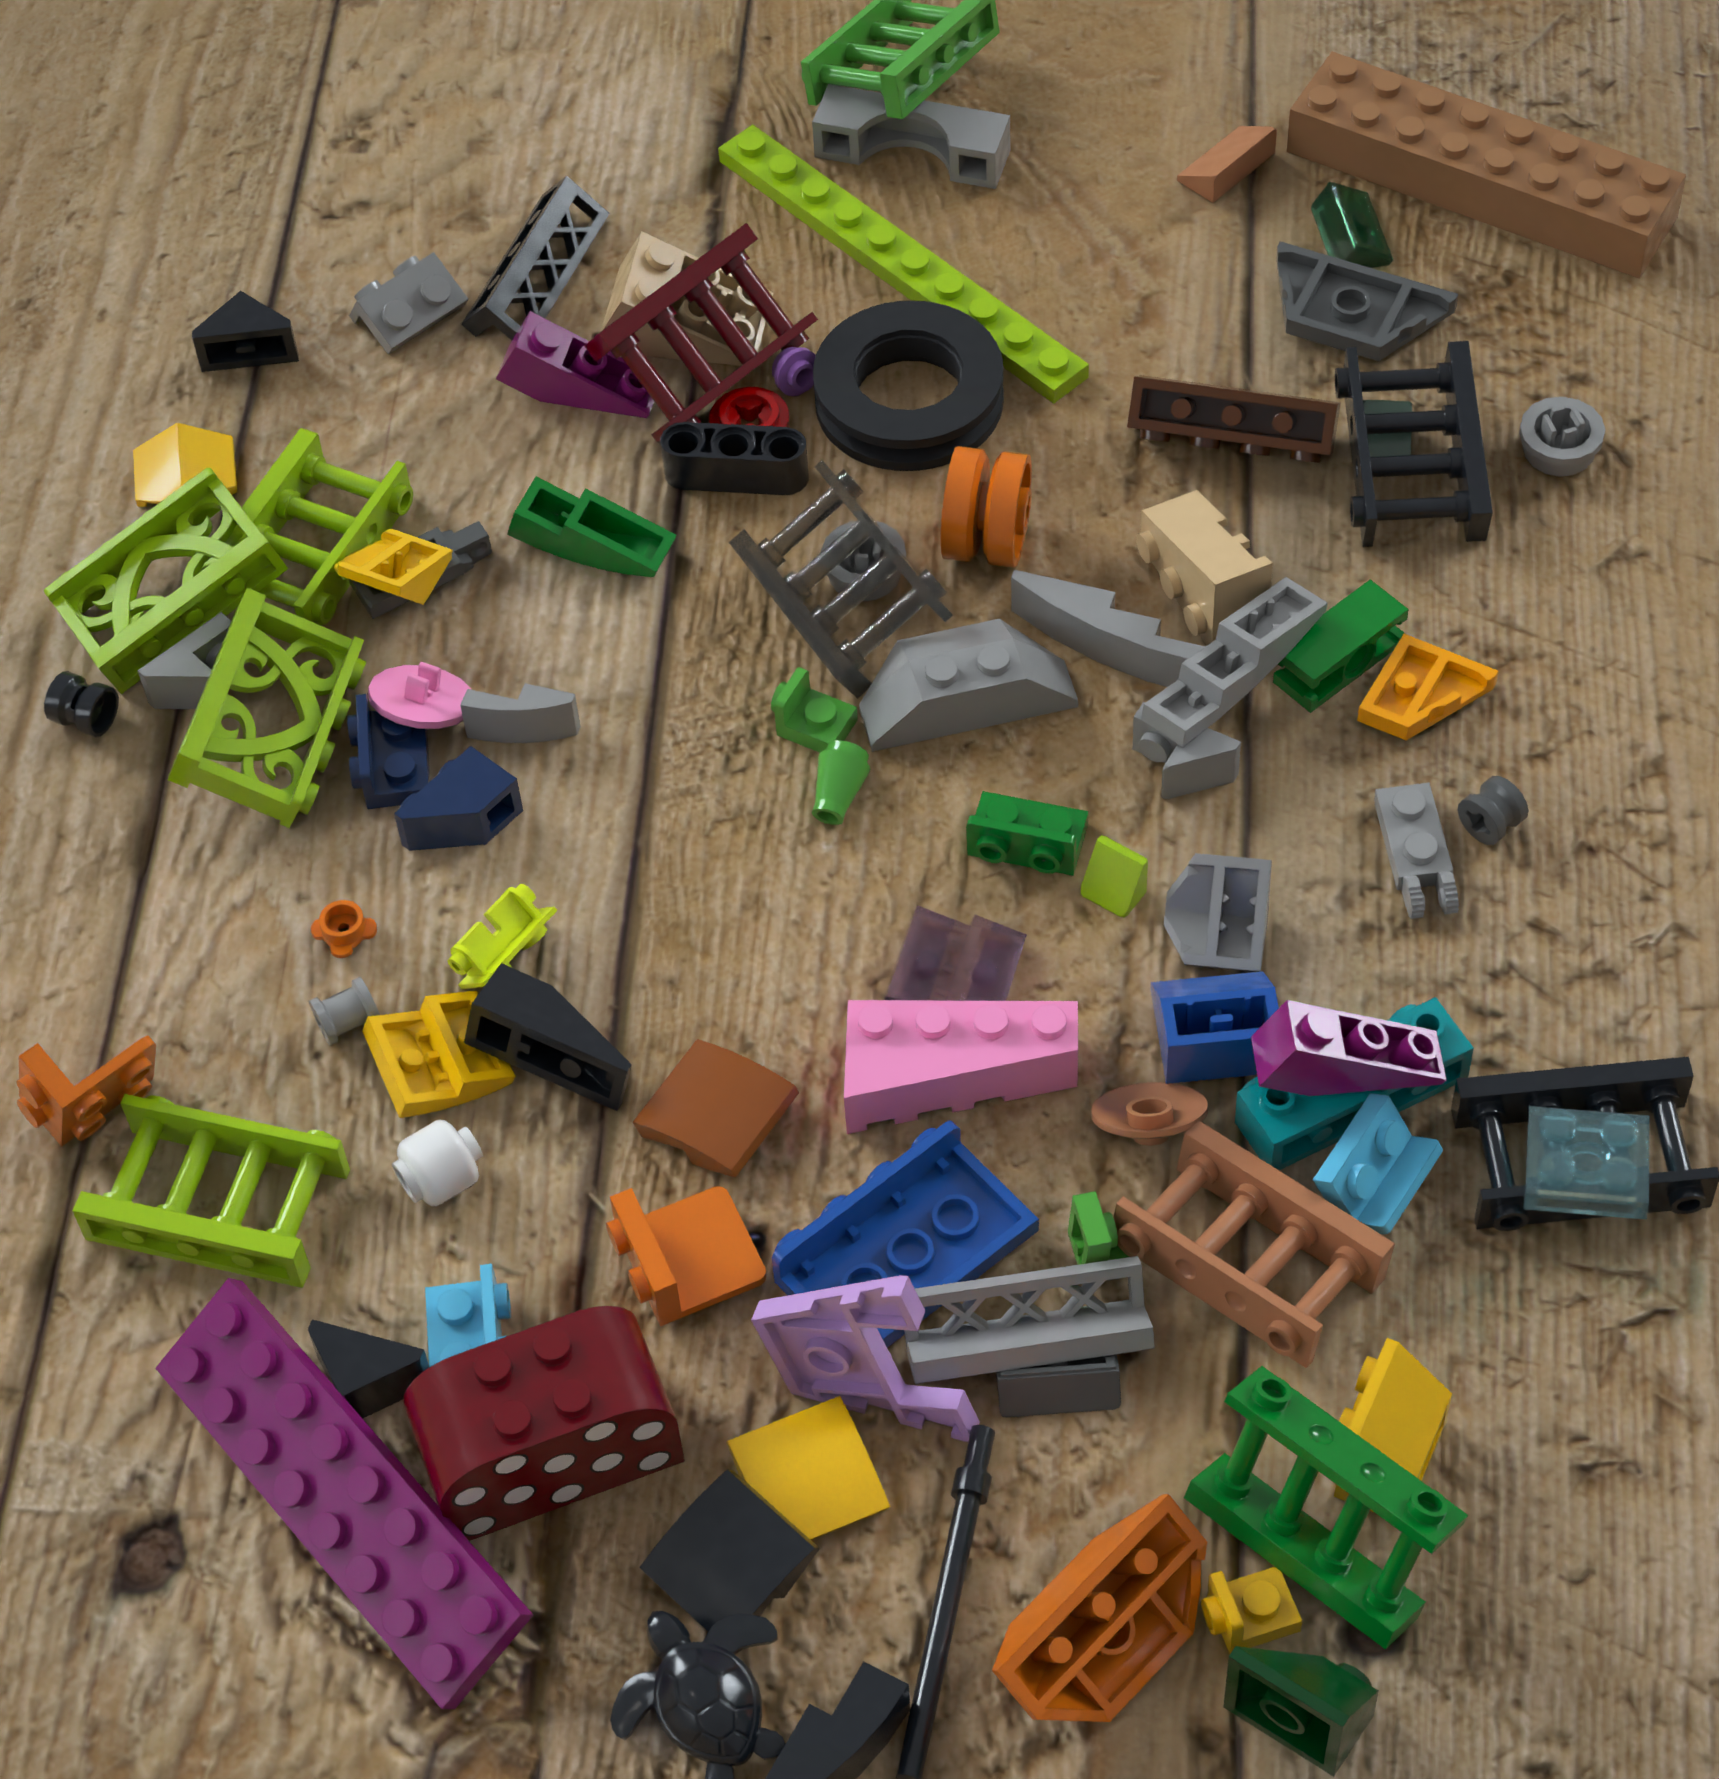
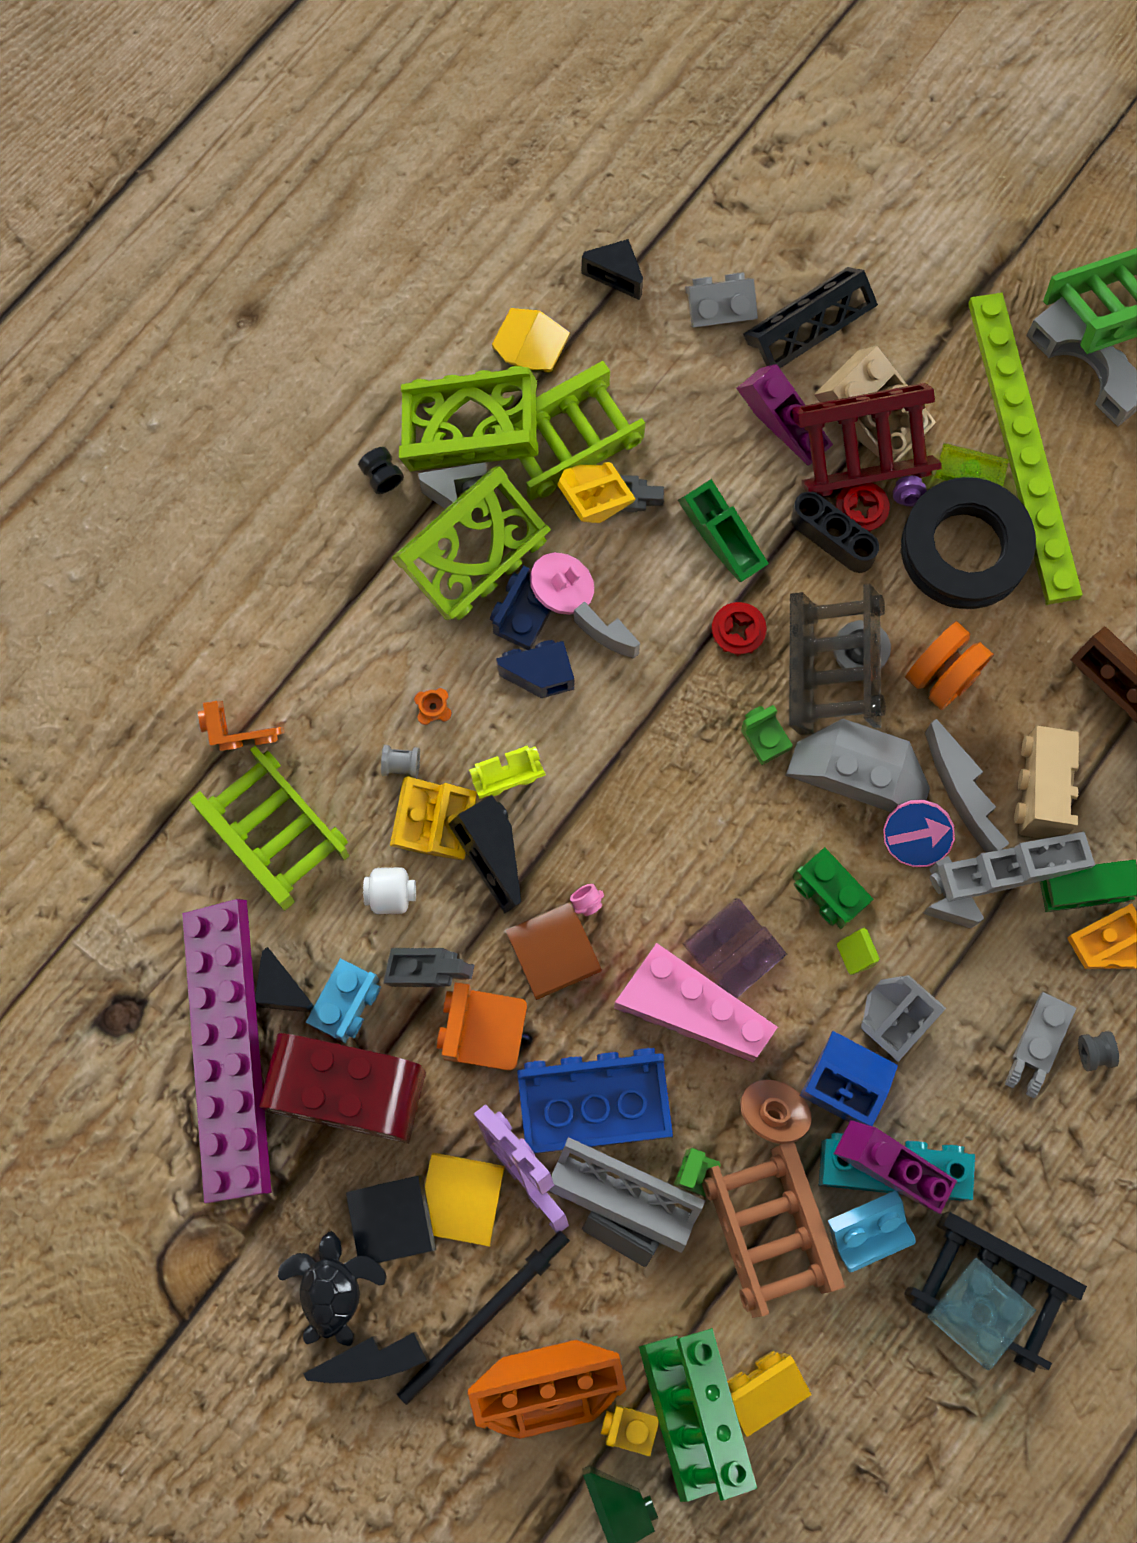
camera: 30 degrees right, 20 degrees up
bright green cone [812,740,871,825] -> none
none -> dark grey hinge [383,948,475,988]
none -> bright pink plate [570,884,604,916]
none -> red gear [711,602,767,657]
none -> blue piece [883,800,955,867]
none -> clear neon green plate [934,443,1009,487]

